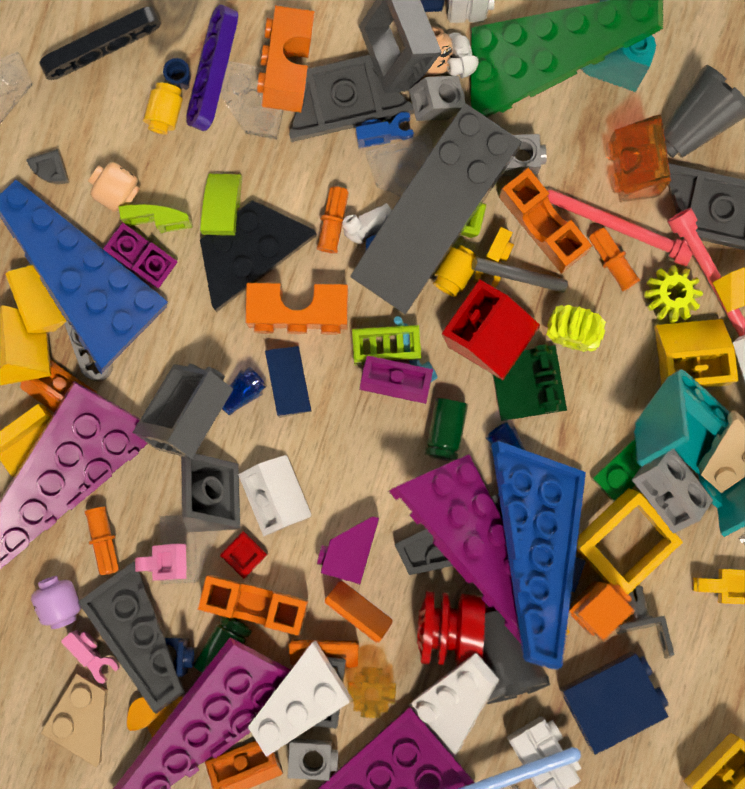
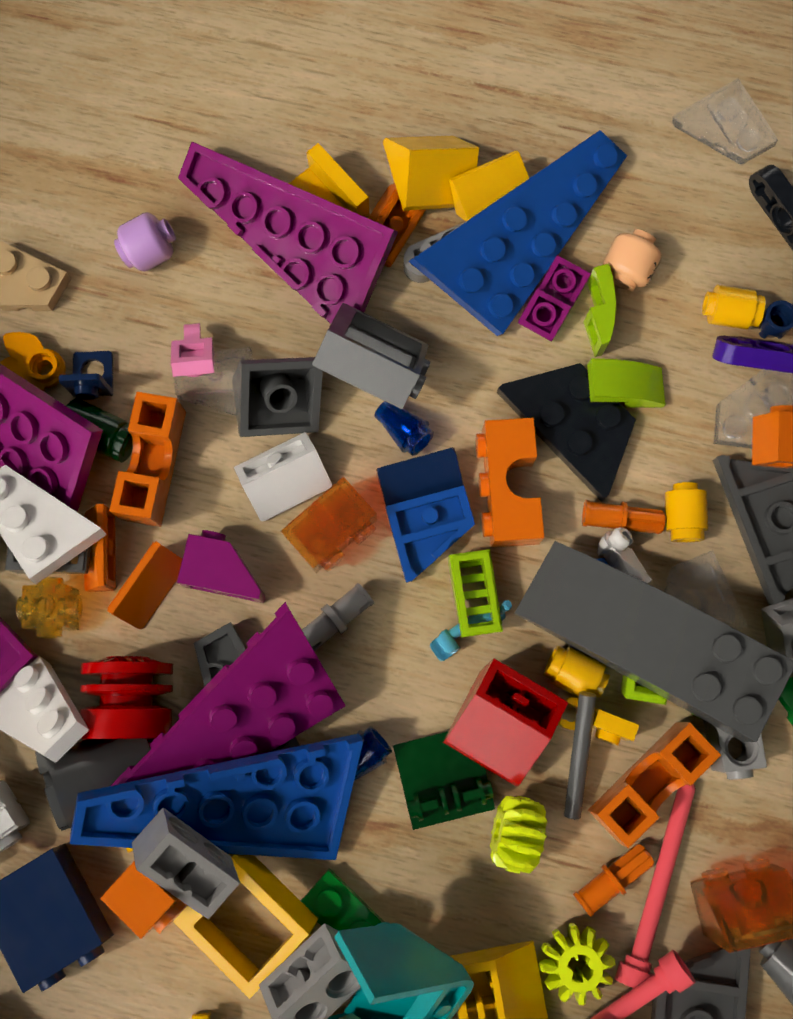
camera: 80 degrees right, 5 degrees down
dark grey tile [26,149,69,184] -> none
bright pink plate [61,630,121,684] -> none
dark grey wing [78,561,185,714] -> none
orange axle [84,506,119,575] -> none
red tile [219,531,268,579] -> none
blue plate [356,112,414,149] -> none
magenta panel [359,356,433,404] -> none
dark green piece [425,398,468,462] -> none
dark grey bracket [616,586,674,659] -> none
none -> light grey brick [132,808,240,920]
none -> clear orange brick [281,476,377,574]
none -> light grey pin [302,583,374,651]
none -> blue wing [385,485,475,583]
none -> yellow brick [665,482,708,543]

